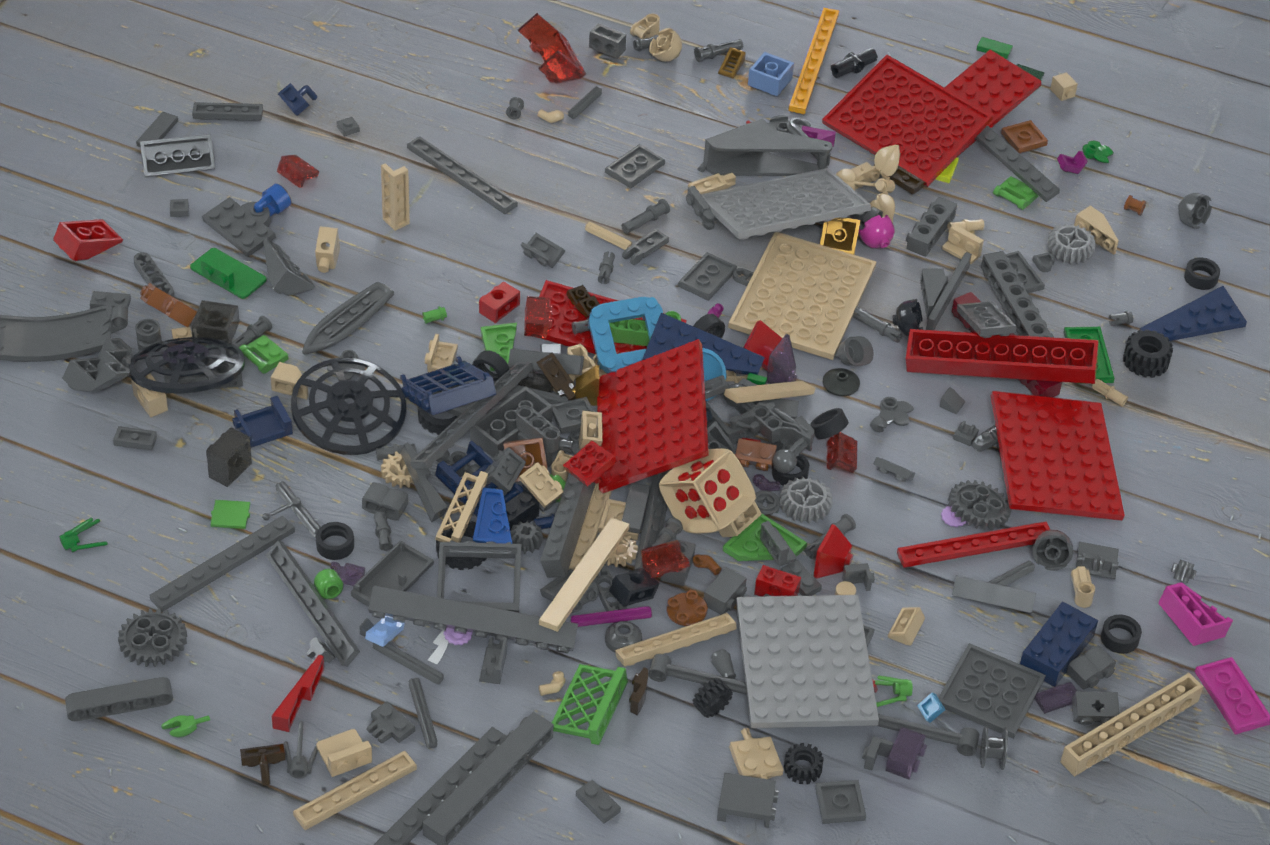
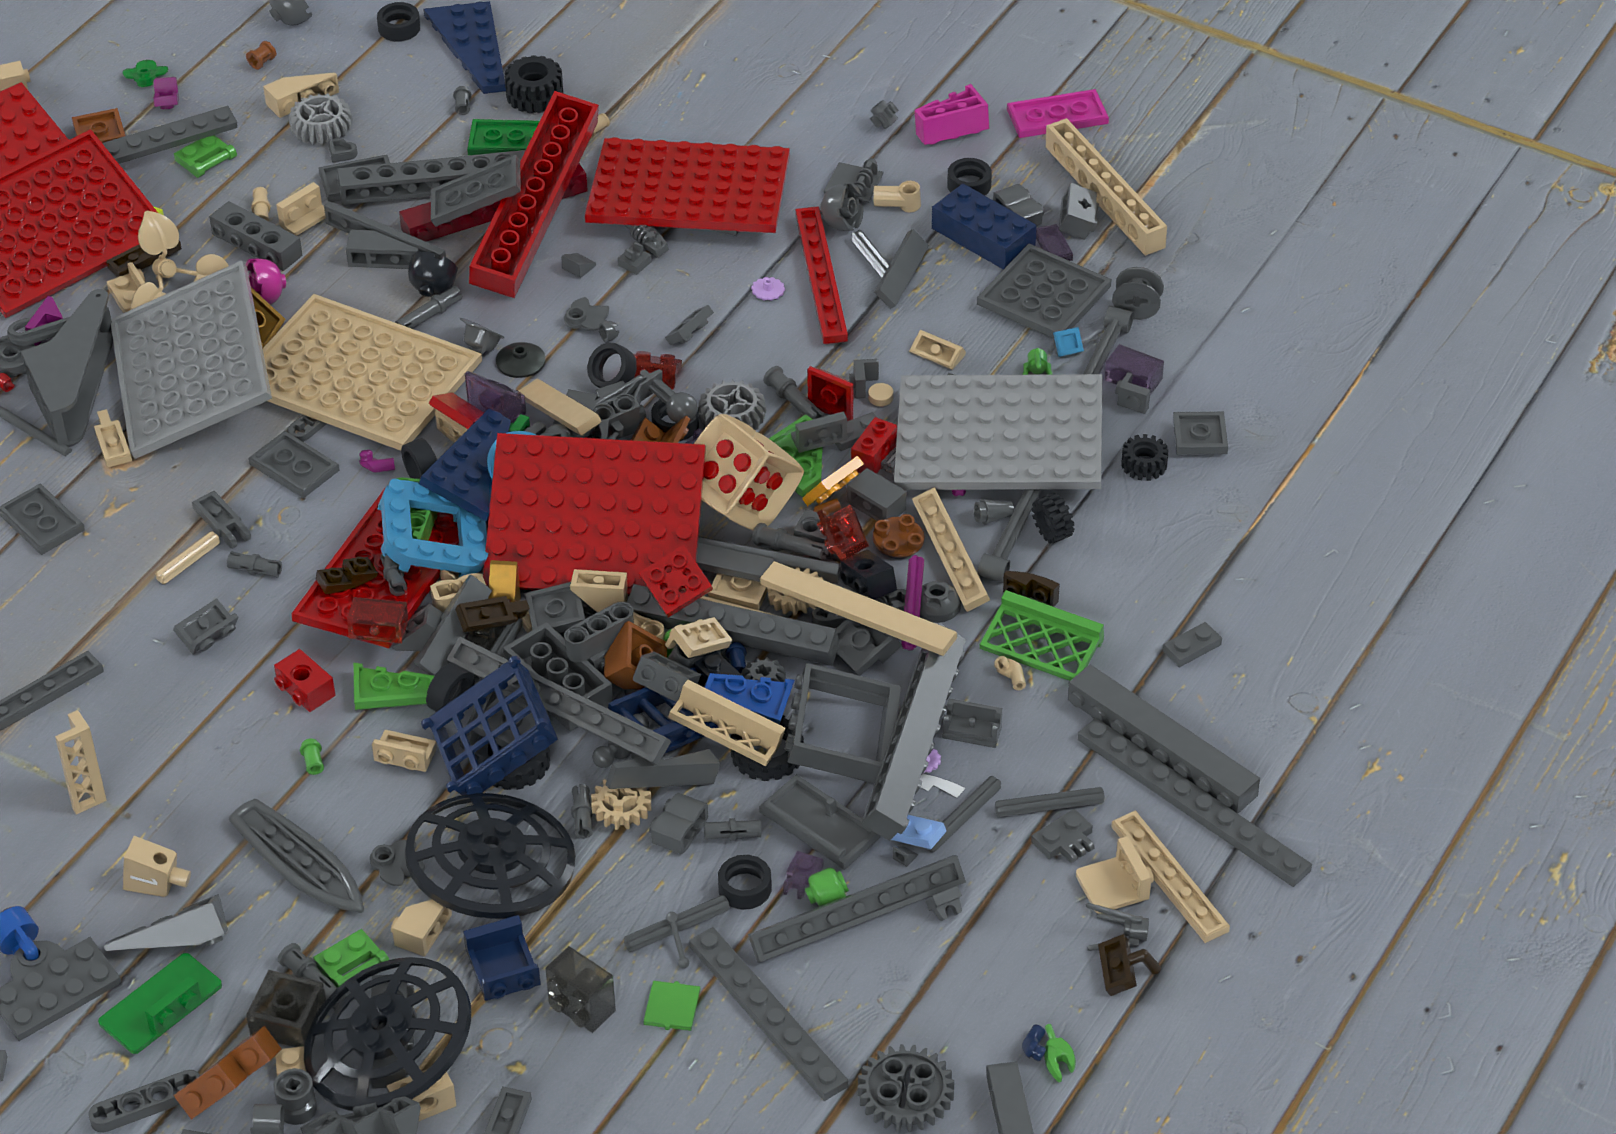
camera: 80 degrees left, 0 degrees up
red slope [271,655,325,732] -> none
dark grey pin [621,199,670,234] -> none
dark grey hinge [686,186,715,230] -> none
dark grey panel [717,772,779,828] -> none
tan plate [729,728,784,779] -> none
dark grey gear [948,480,1012,530] -> none
none -> light orange plate [802,456,864,507]
none -> dark blue arm [1022,1024,1046,1061]

